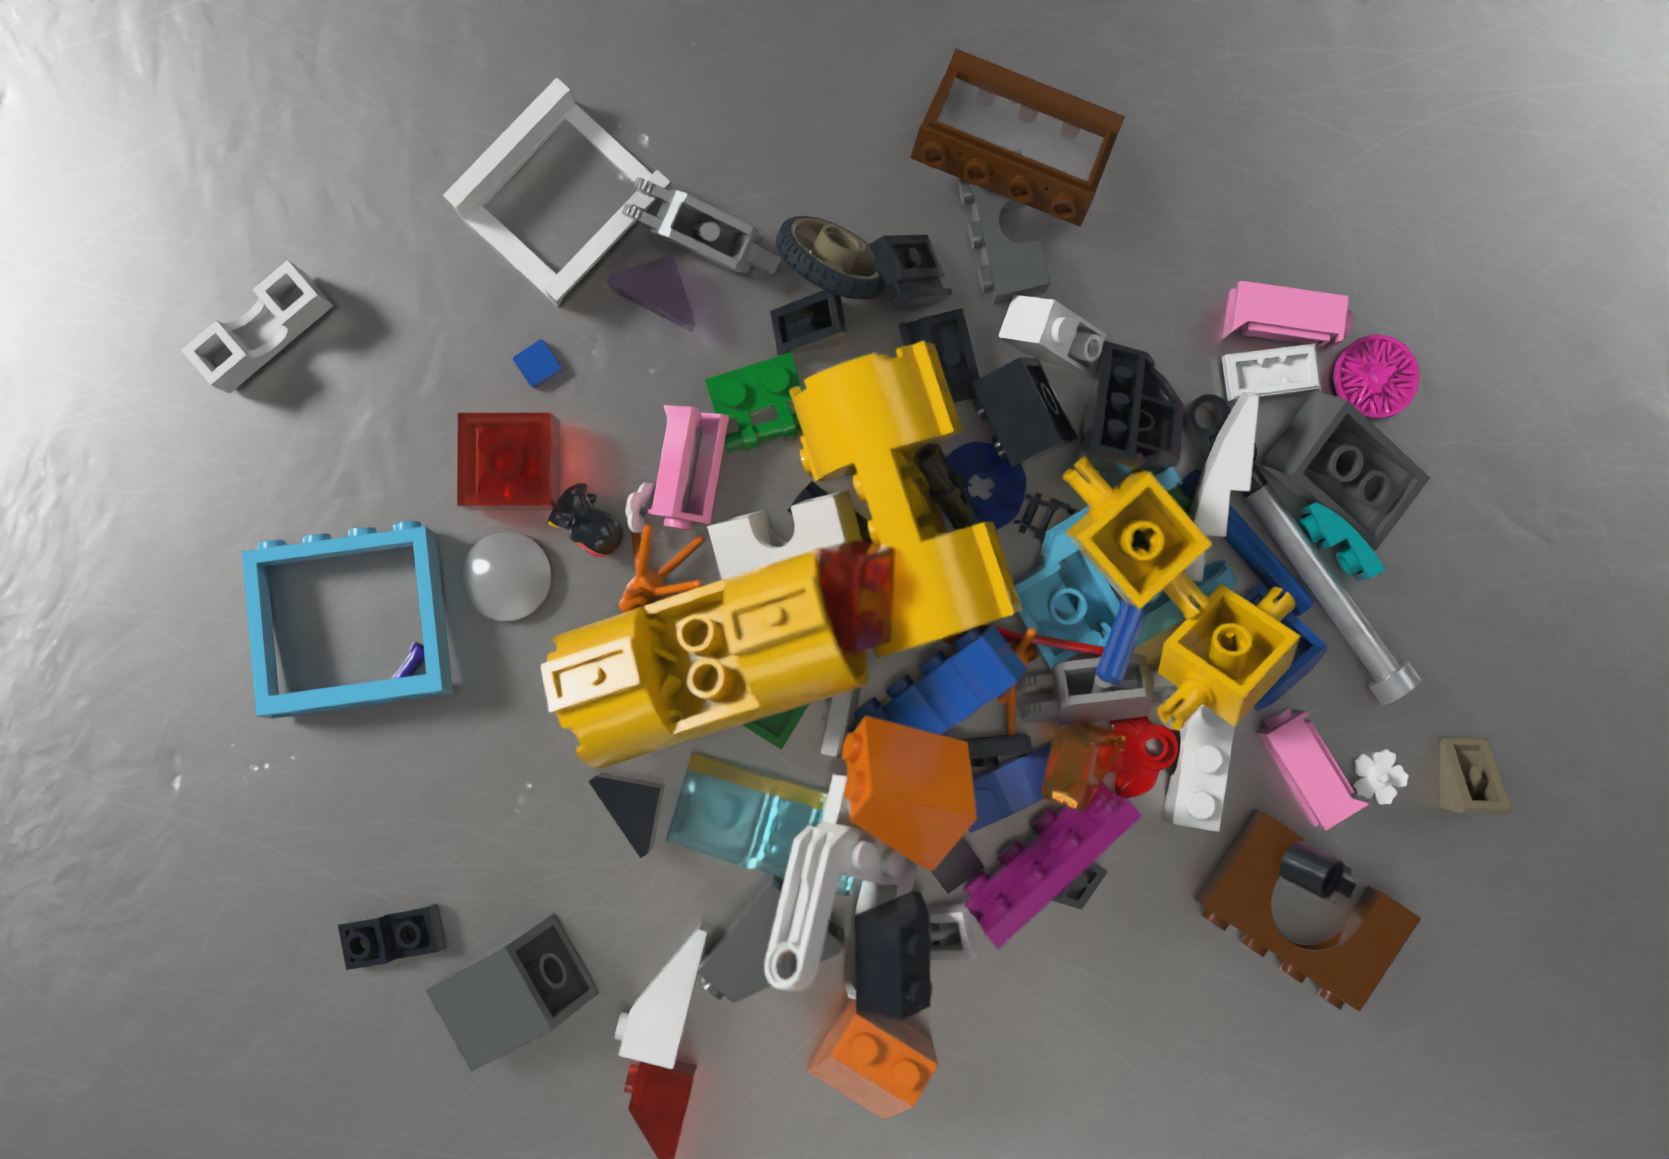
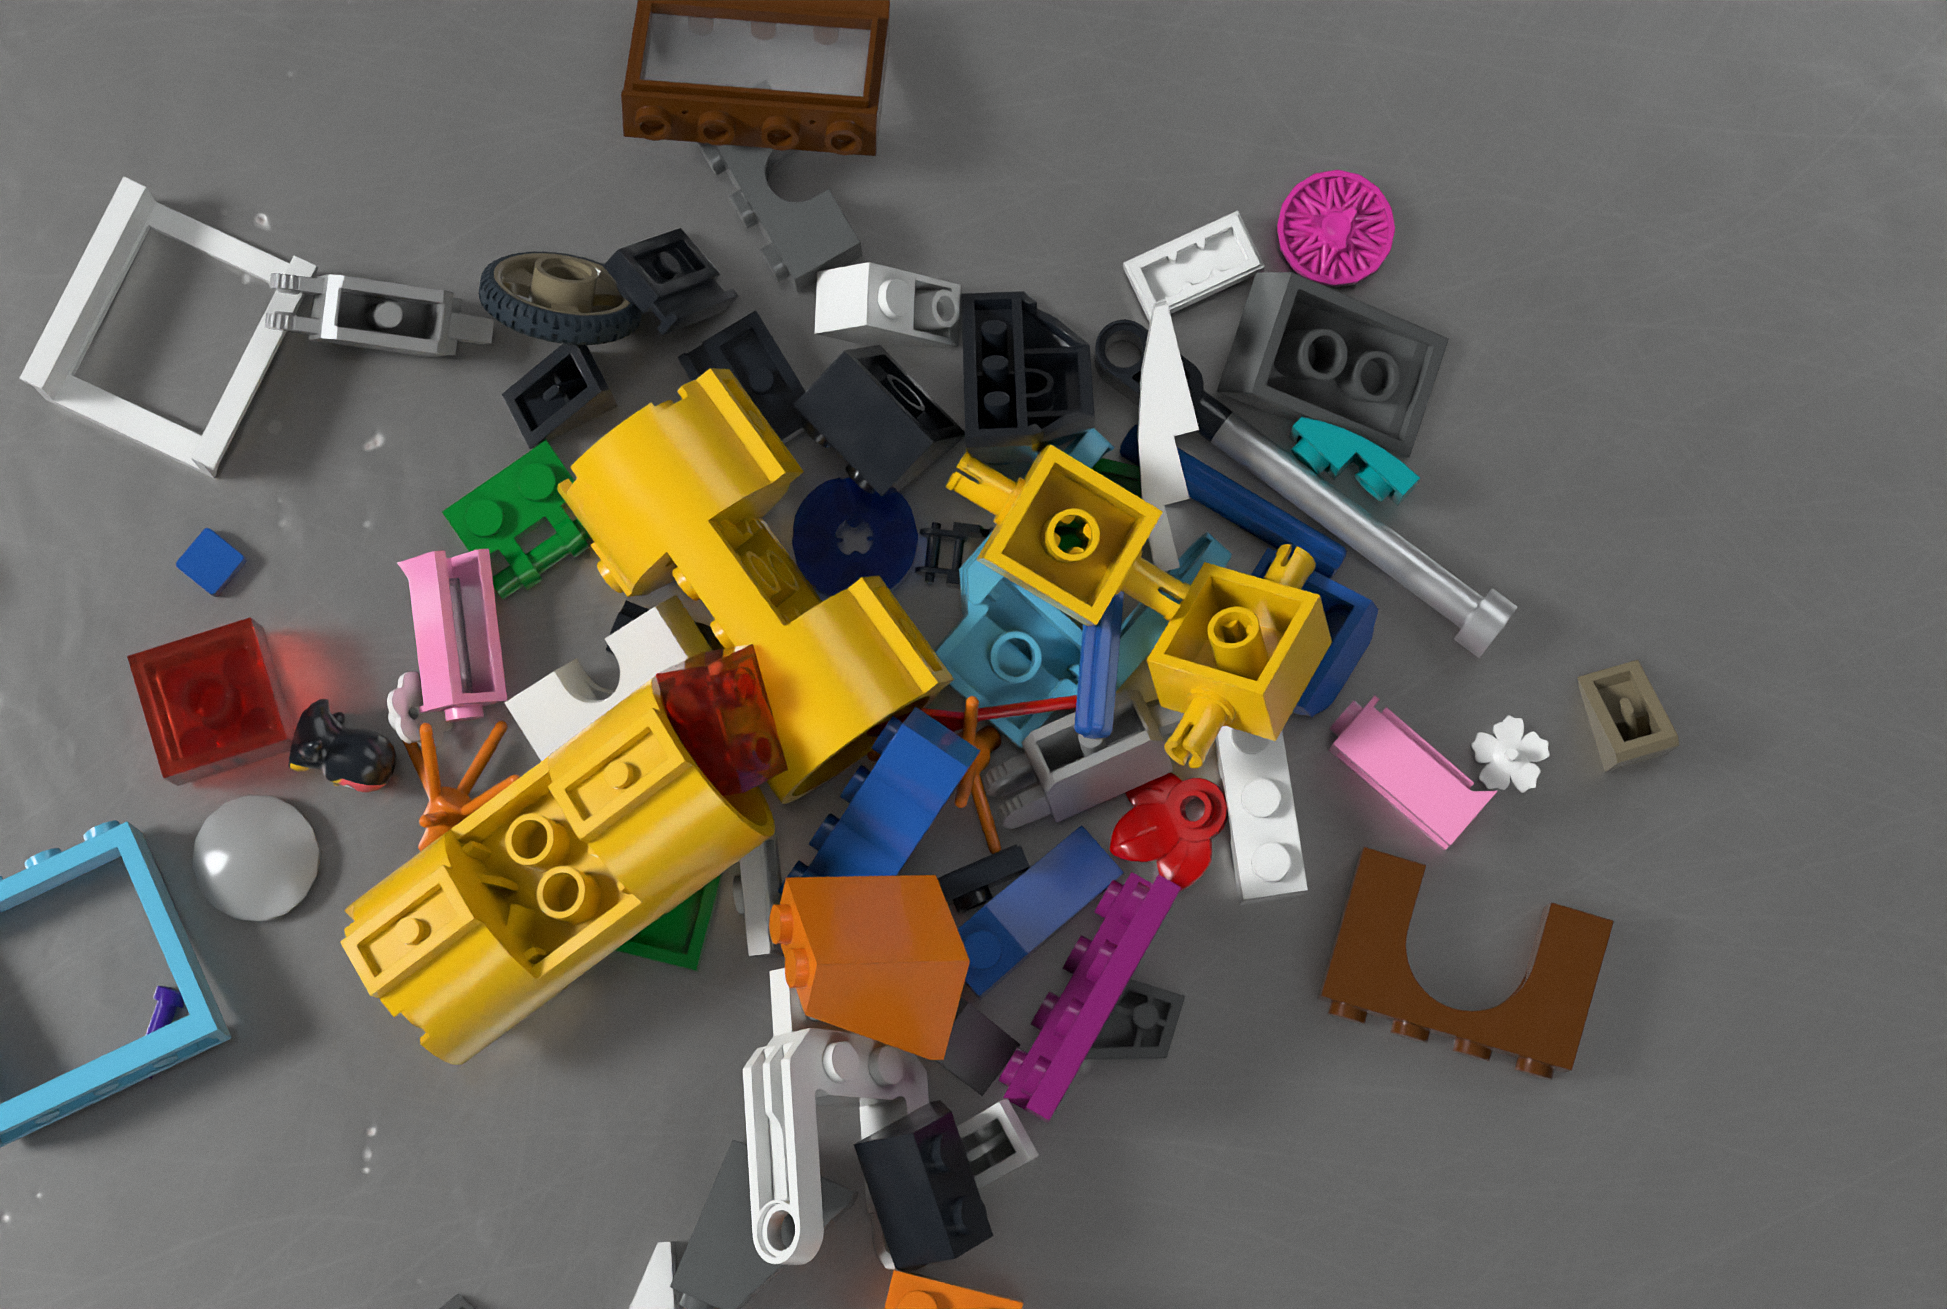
camera: 15 degrees left, 5 degrees down
black slope [588,773,665,858] -> none
clear purple slope [607,255,696,333] -> none
clear light blue slope [666,753,854,896] -> none
black pin [913,443,981,531] -> none
clear orange slope [1041,723,1126,812] -> none
bright pink window [1222,281,1353,349] -> none
black piece [1280,840,1357,904] -> none

